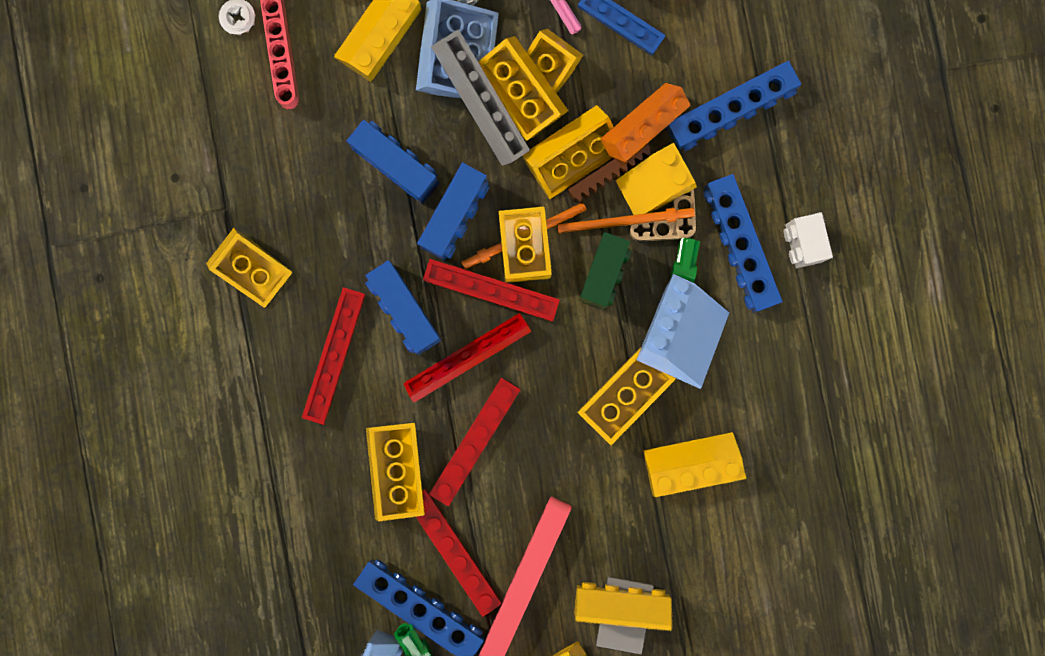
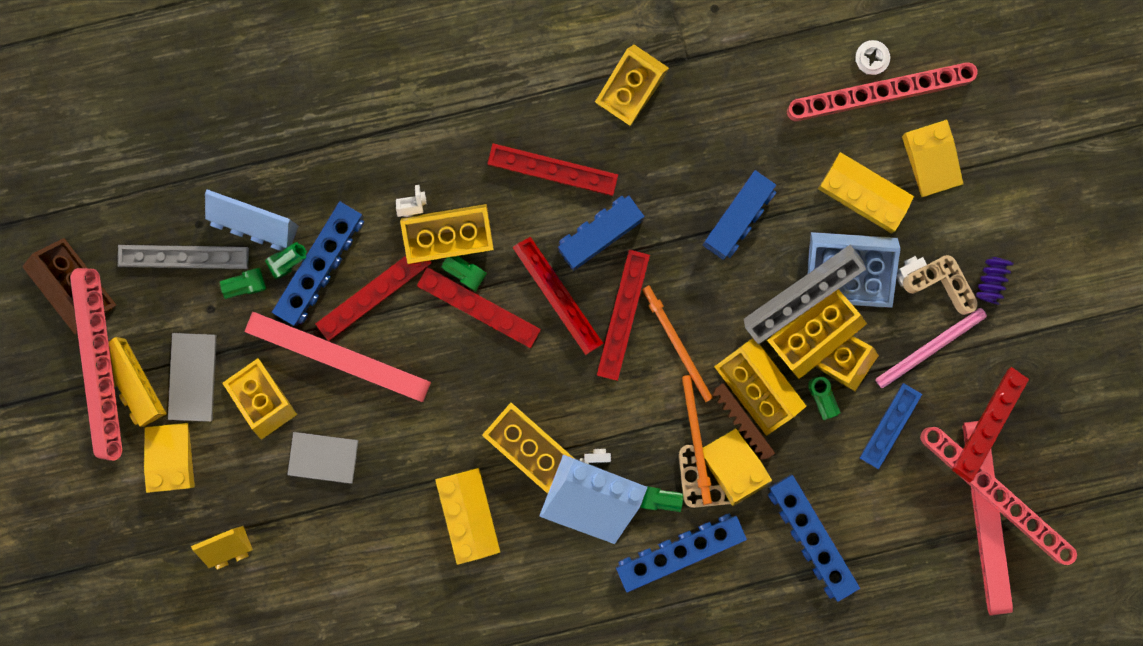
camera: 85 degrees right, 0 degrees up
blue brick [417,162,489,262] -> none
yellow slope [499,207,552,283] -> none
yellow slope [574,582,672,630] -> none
dark green brick [578,232,632,310] -> none
orange brick [600,83,691,162] -> none
white brick [784,212,833,268] -> none
none -> white bracket [396,185,427,217]
none -> green piece [441,256,487,292]
none -> white bracket [580,449,611,464]
none -> green piece [808,376,841,420]

